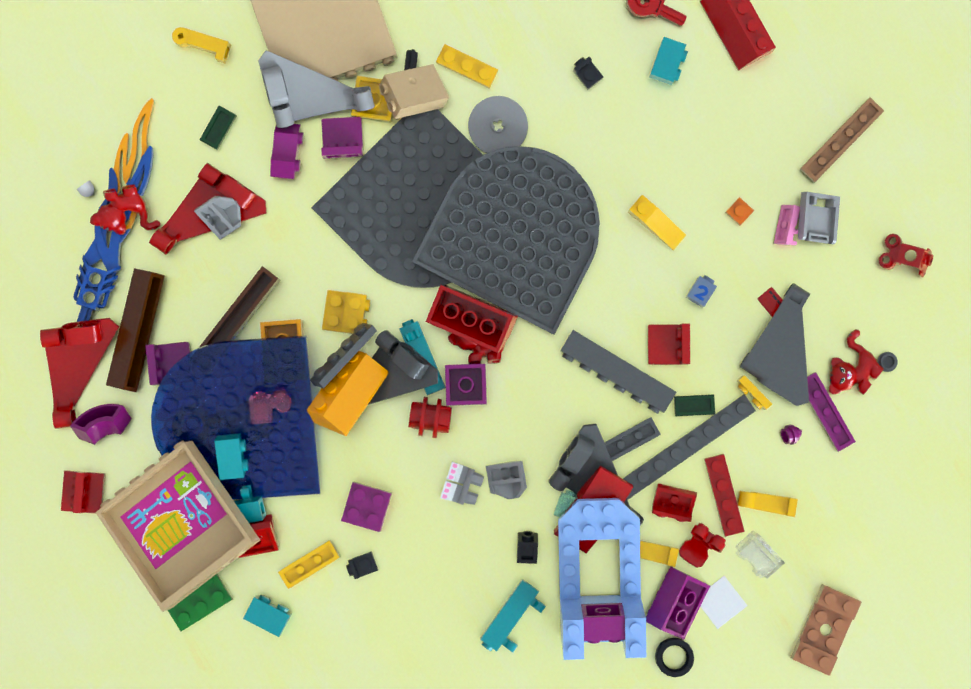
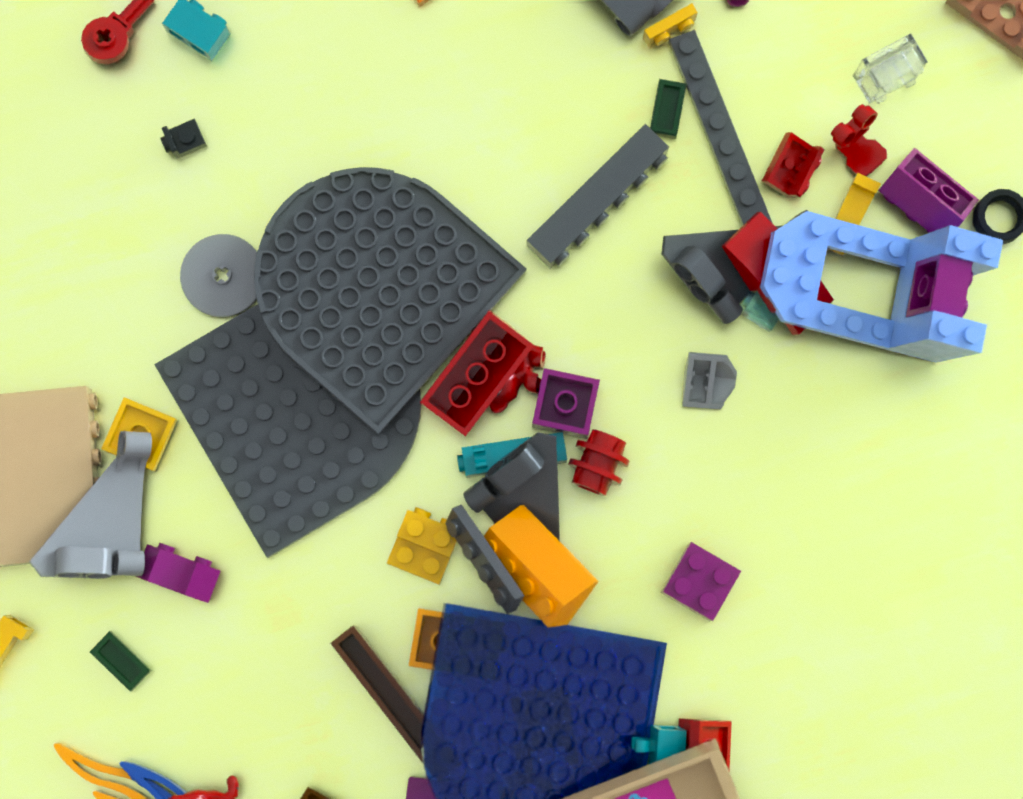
camera: 80 degrees left, 5 degrees down
red panel [149,163,267,255] -> none
light grey slope [194,196,241,240] -> none
teal brick [214,433,249,480] -> none
teal brick [243,595,292,637] -> none
clear pink brick [249,390,292,424] -> none
yellow plate [278,540,340,589] -> none
magenta bracket [321,117,363,159] -> none
black bracket [346,551,378,579] -> none
tan piece [379,49,449,119] -> none
yellow plate [436,44,498,89] -> none
light grey hips [440,461,484,505] -> none
teal brick [480,579,546,652] -> none
black bracket [517,531,538,564] -> none
dark grey plate [605,417,661,461] -> none
yellow slope [628,195,686,250] -> none
red bracket [648,324,690,365] -> none
sand blue brick [685,275,717,308] -> none
white sticker [700,576,747,629] -> none
red plate [704,454,745,537] -> none
yellow leg [738,491,798,517] -> none

